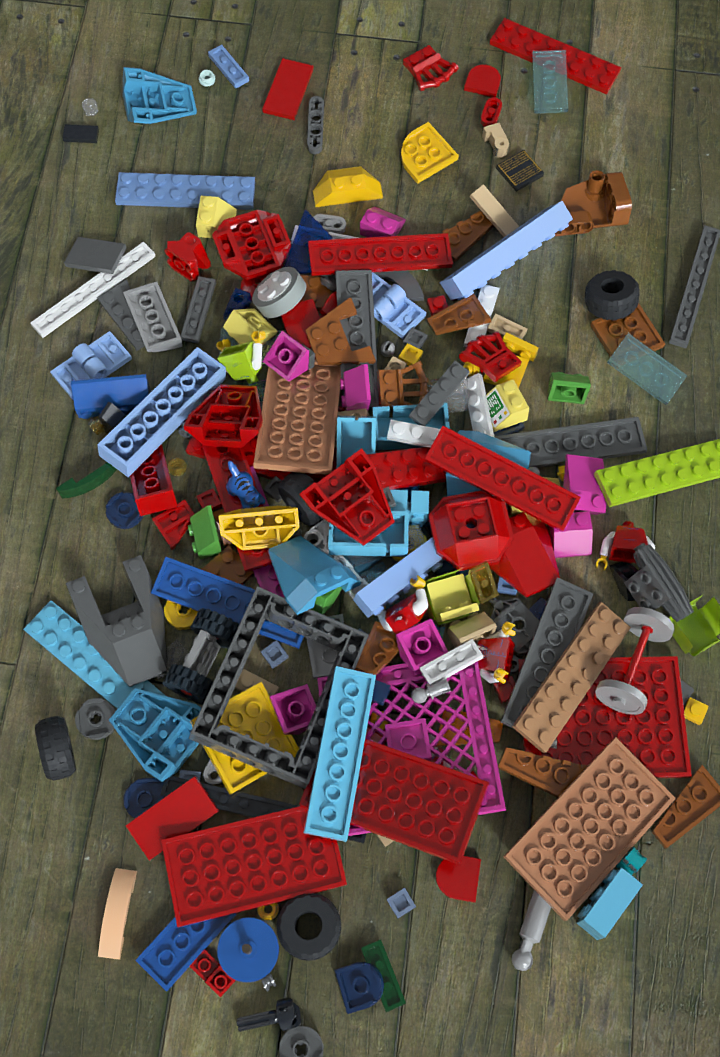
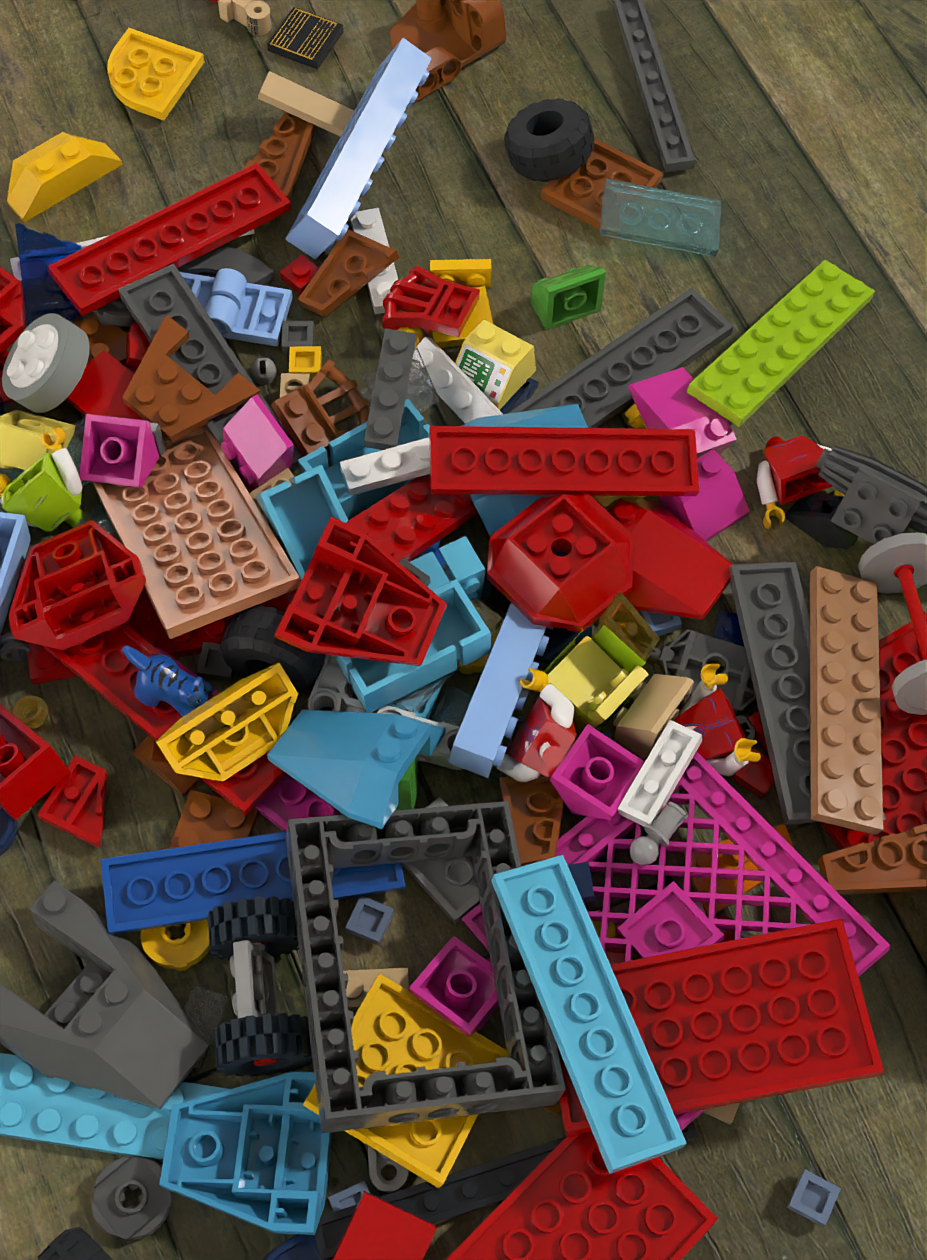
camera: 30 degrees left, 5 degrees down
bright green slope [188,505,222,559] -> none
red plate [196,488,222,511] -> none
light grey plate [312,214,346,234] -> none
dark pink slope [360,207,406,238] -> none
red tile [436,856,481,903] -> none
tan plate [487,314,528,340] -> none

